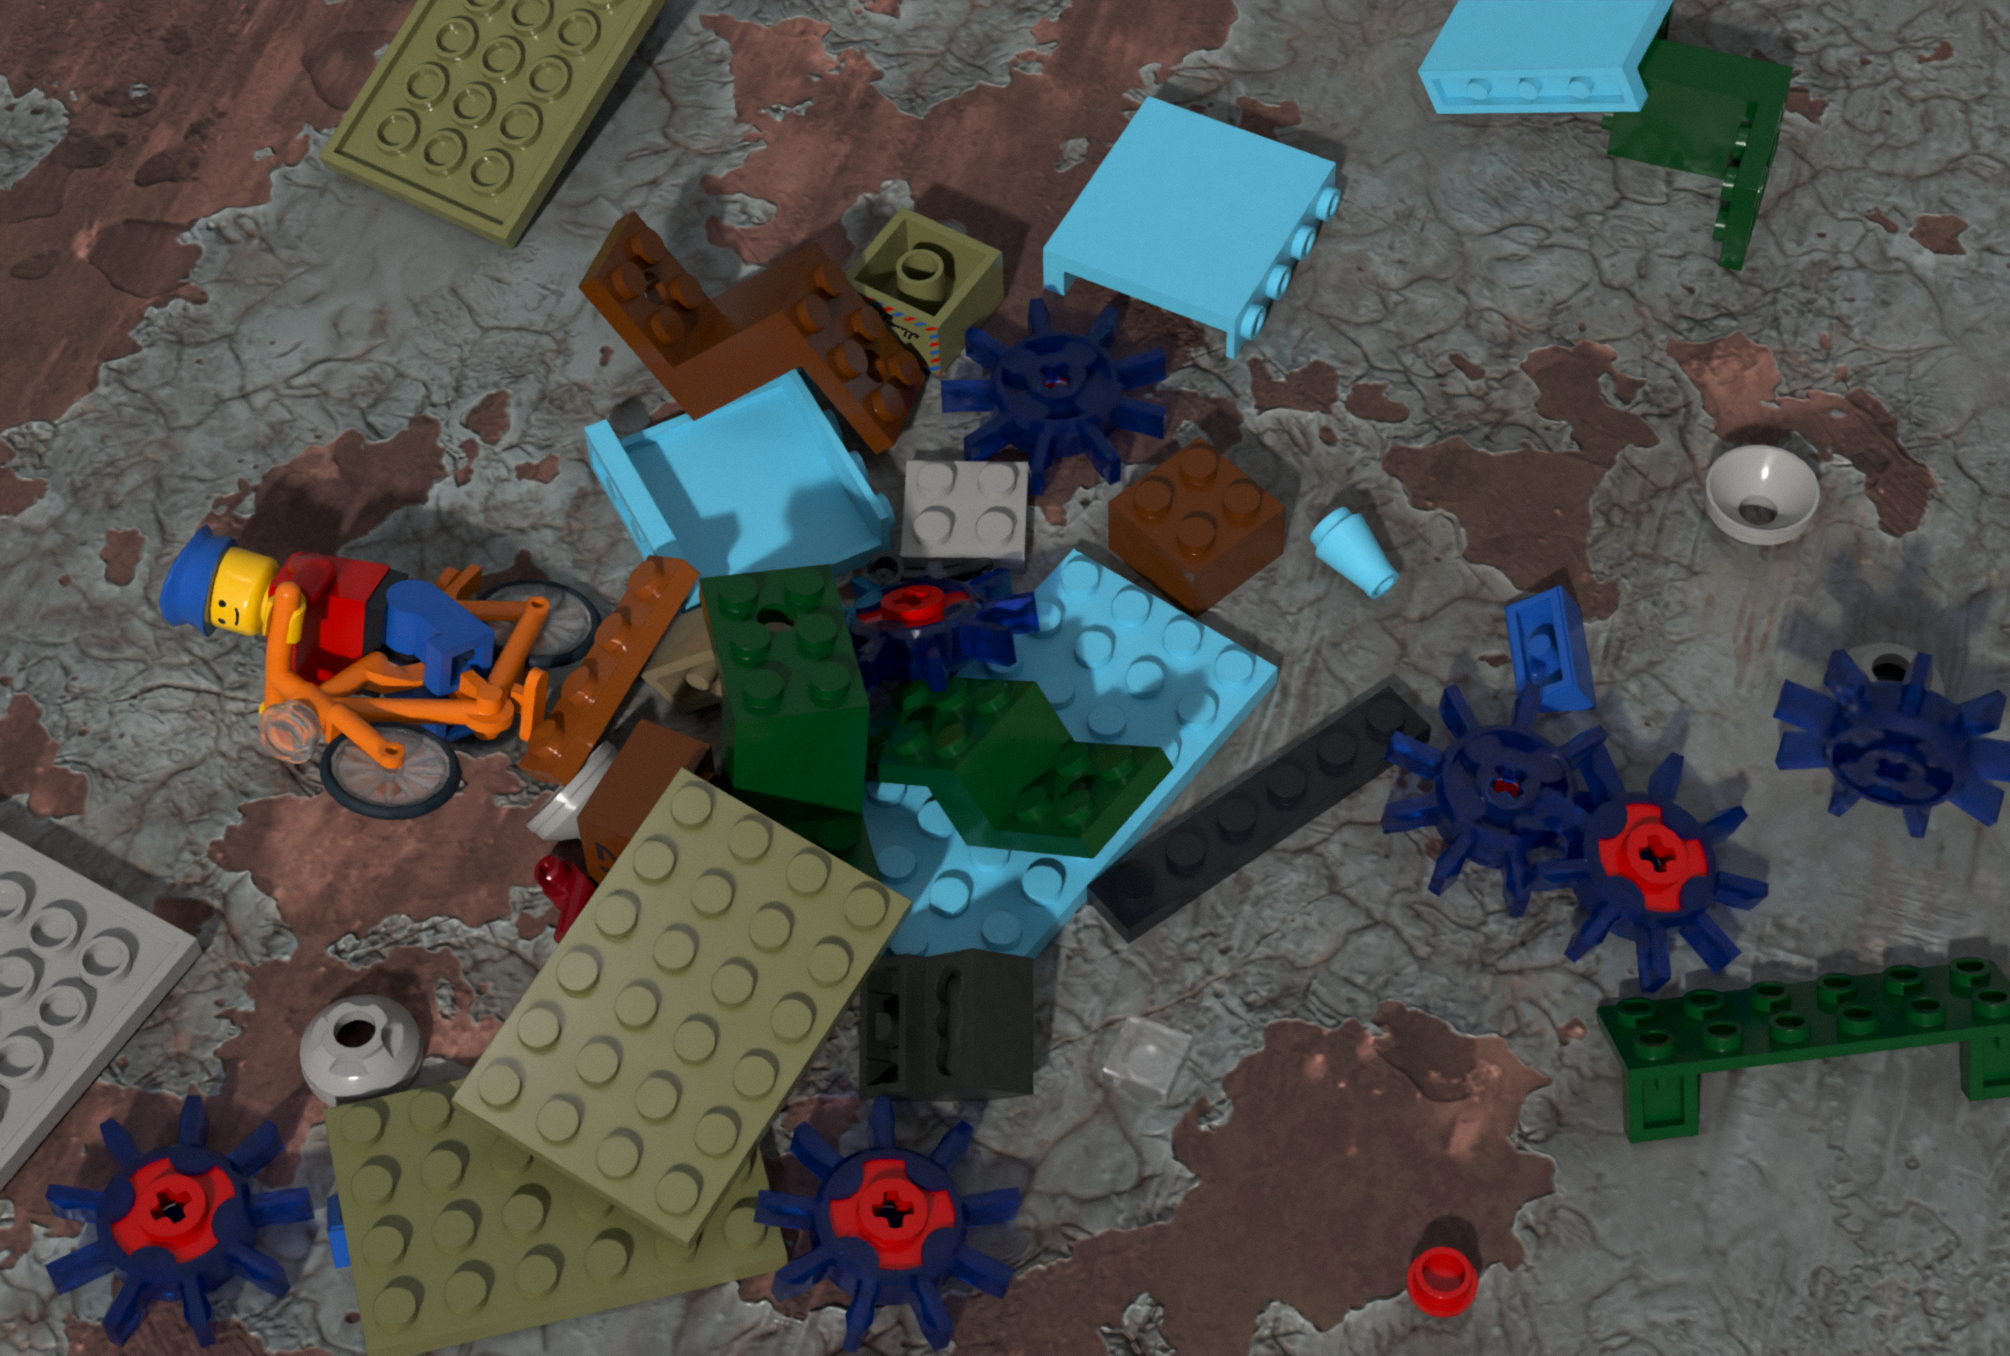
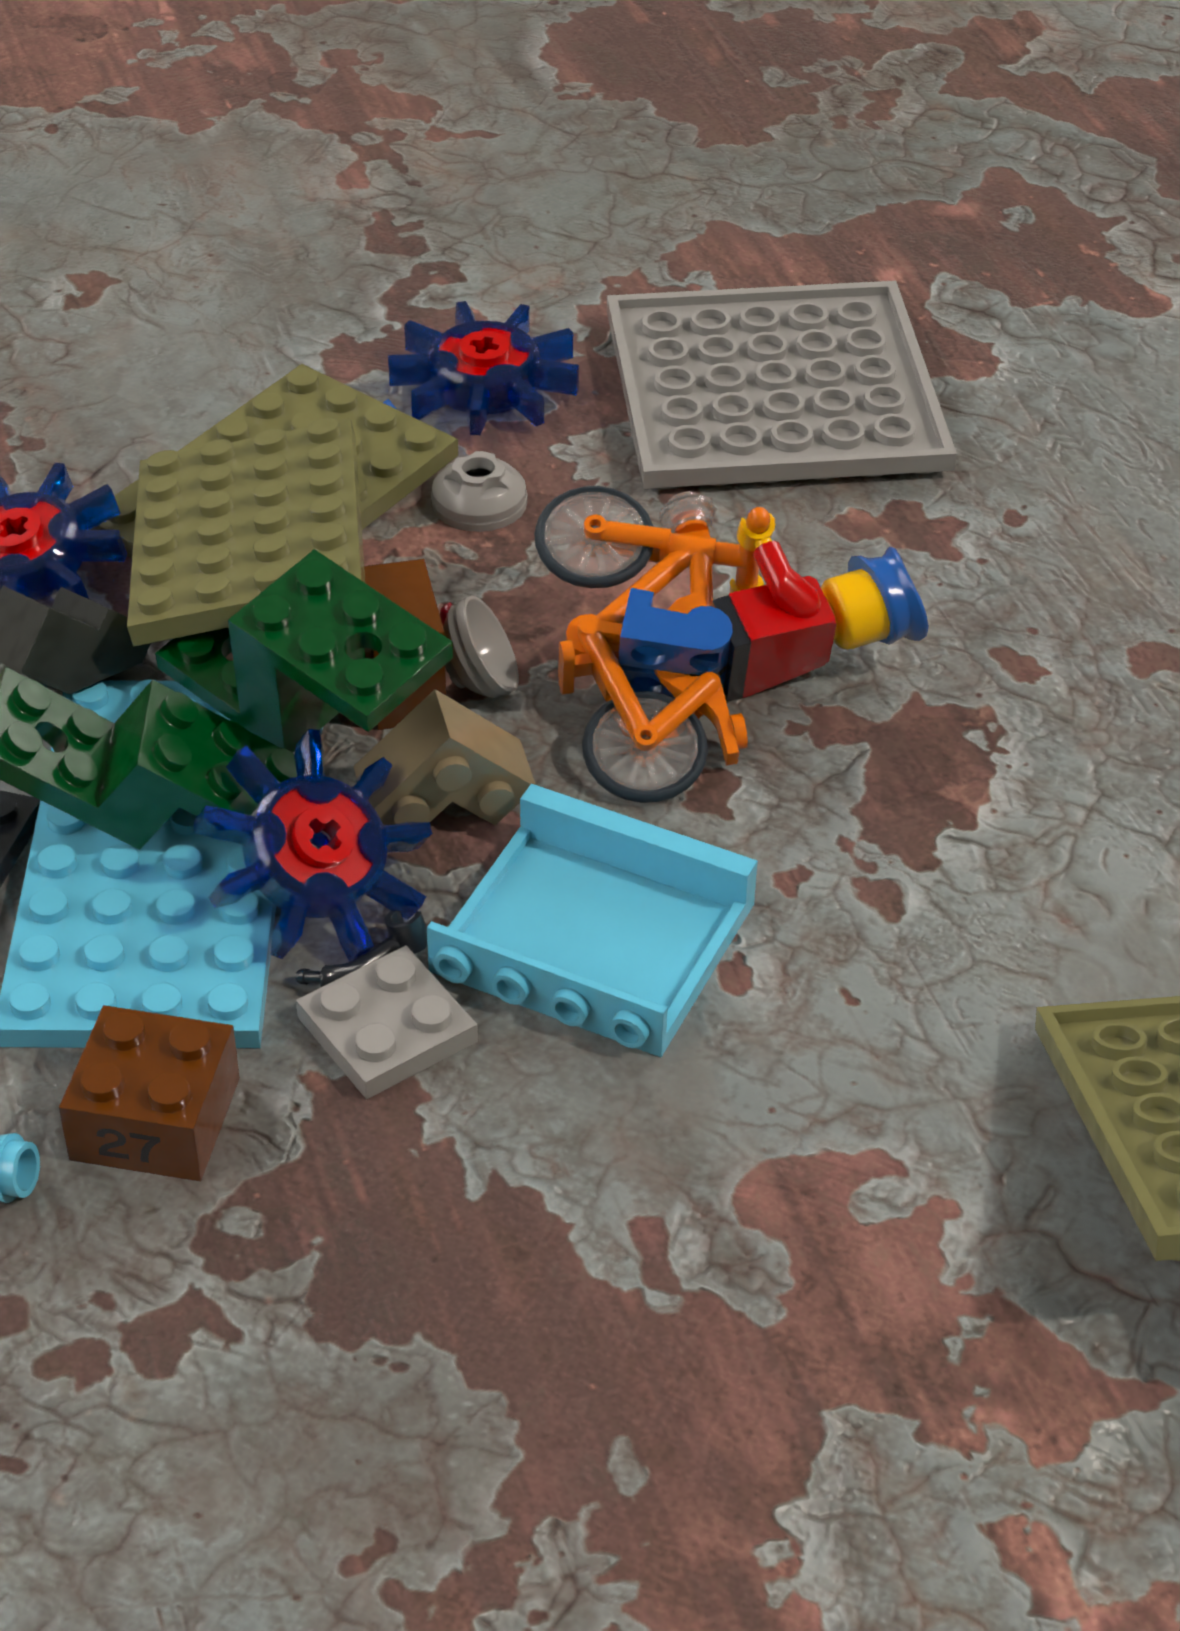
camera: 140 degrees right, 10 degrees down
dark orange plate [518,555,701,787] -> none
reddish brown bracket [578,211,926,454] -> none
olive brick [845,206,1004,376] -> none
clear blue gear [941,297,1167,496] -> none
medium azure panel [1043,96,1341,360] -> none

